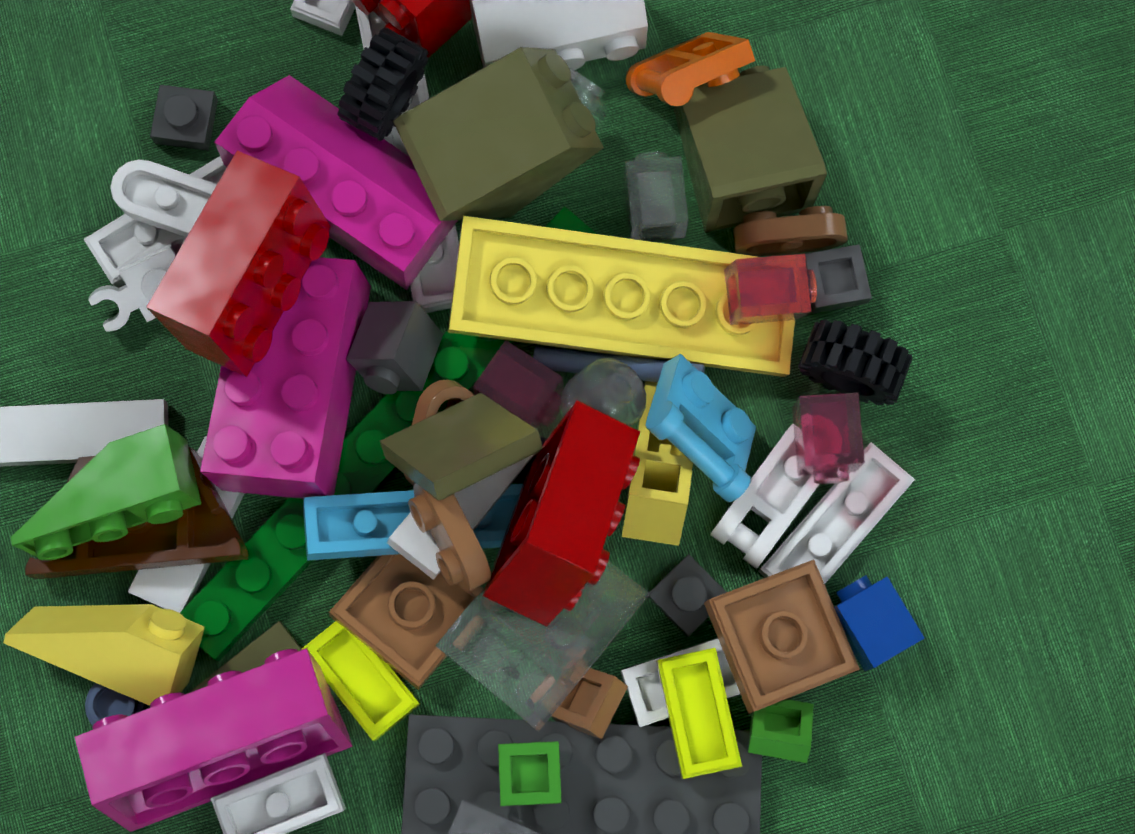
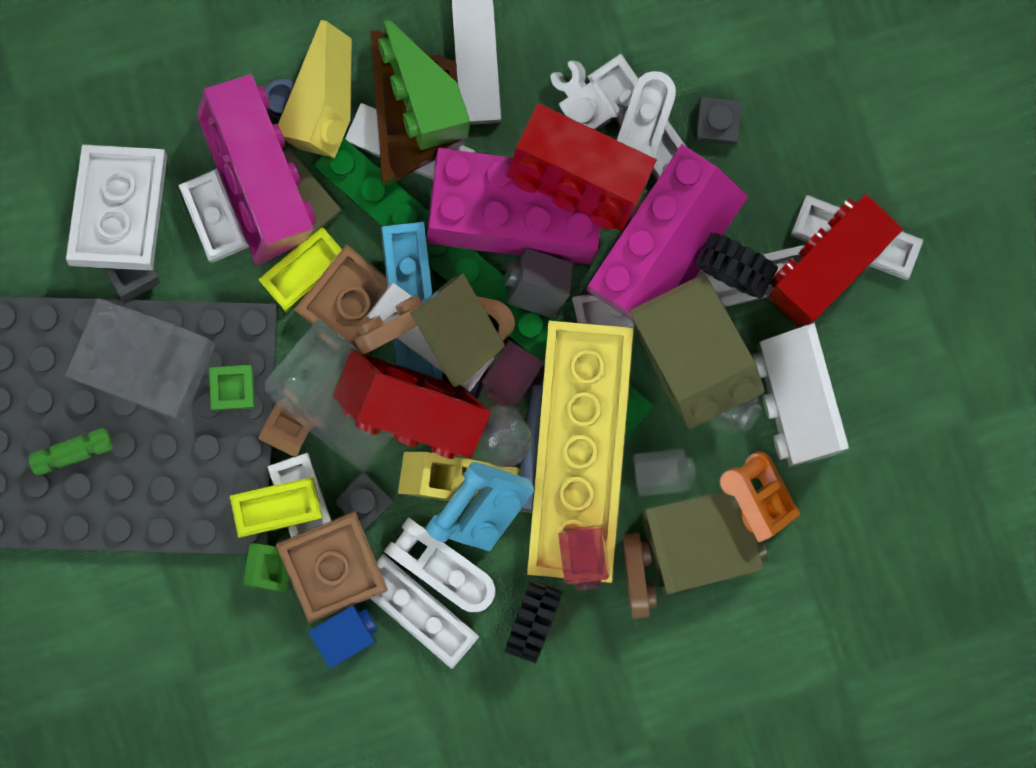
camera: 90 degrees right, 5 degrees up
clear pink brick [792,393,865,484] -> none
flat silver plate [802,244,872,313] -> none

